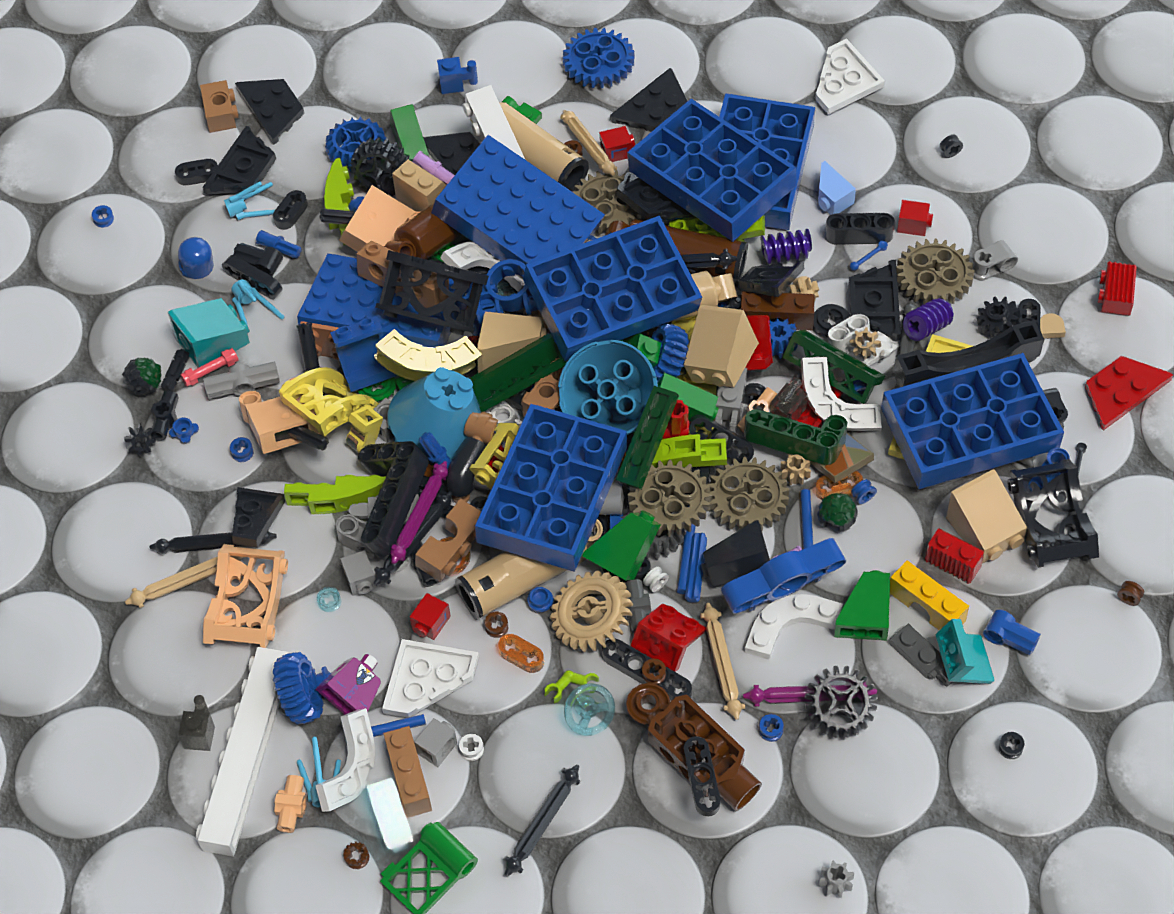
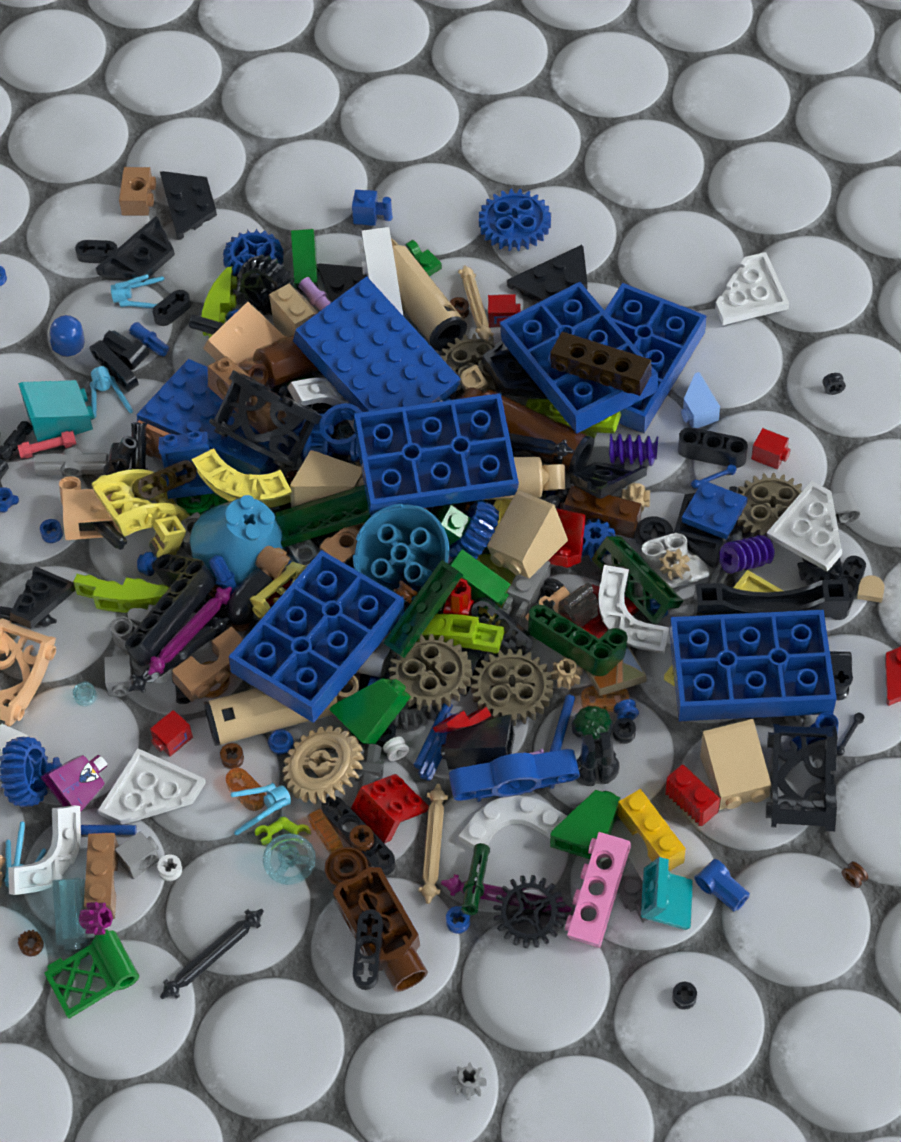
camera: 15 degrees right, 0 degrees up
none -> magenta gear [79,902,113,935]
none -> black axle [103,436,137,476]
none -> dark brown beam [132,460,196,500]
none -> blue plate [137,552,157,576]
none -> medium azure plant [230,783,291,835]
none -> clear orange beam [307,808,343,854]
none -> reddish brown bush [393,580,418,604]
none -> red slope [433,707,492,733]
none -> tan tile [460,365,488,391]
none -> dark green pin [461,843,490,915]
none -> dark brown brick [550,332,652,396]
none -> bright pink brick [565,832,631,948]
none -> black piece [576,732,620,786]
none -> black bush [613,718,636,744]
none -> blue plate [682,480,747,540]
none -> white plate [767,481,842,571]

